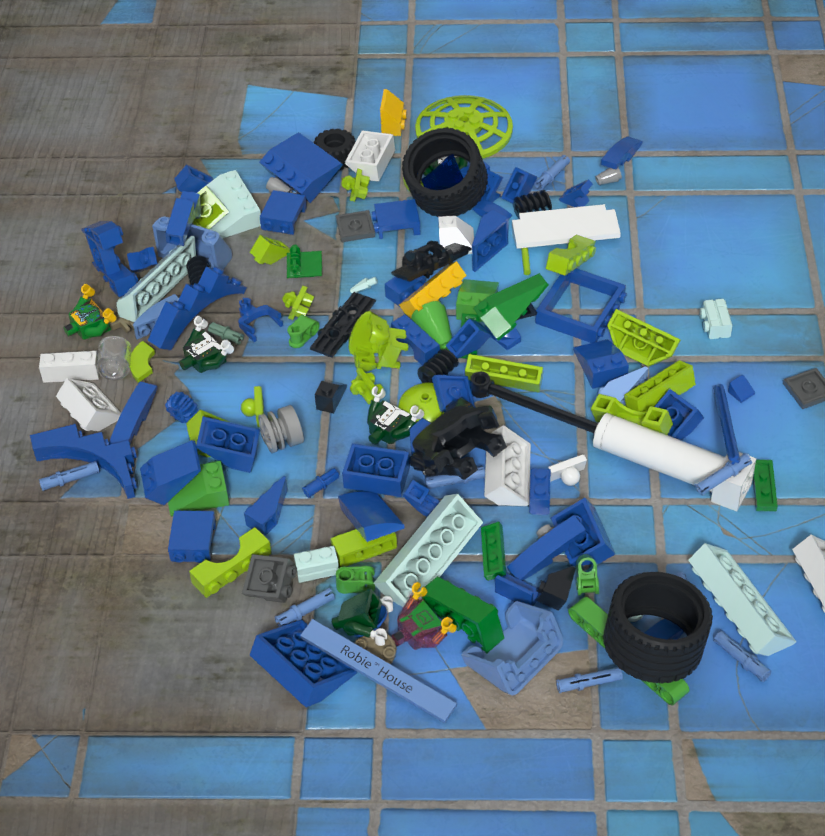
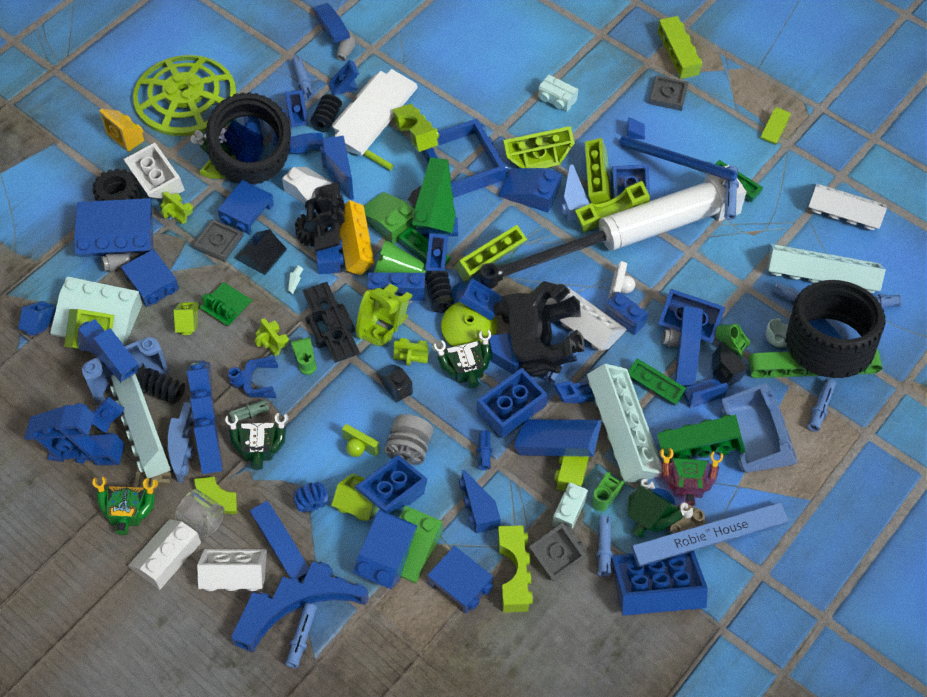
camera: 55 degrees left, 10 degrees up
none -> black slope [235,229,287,275]

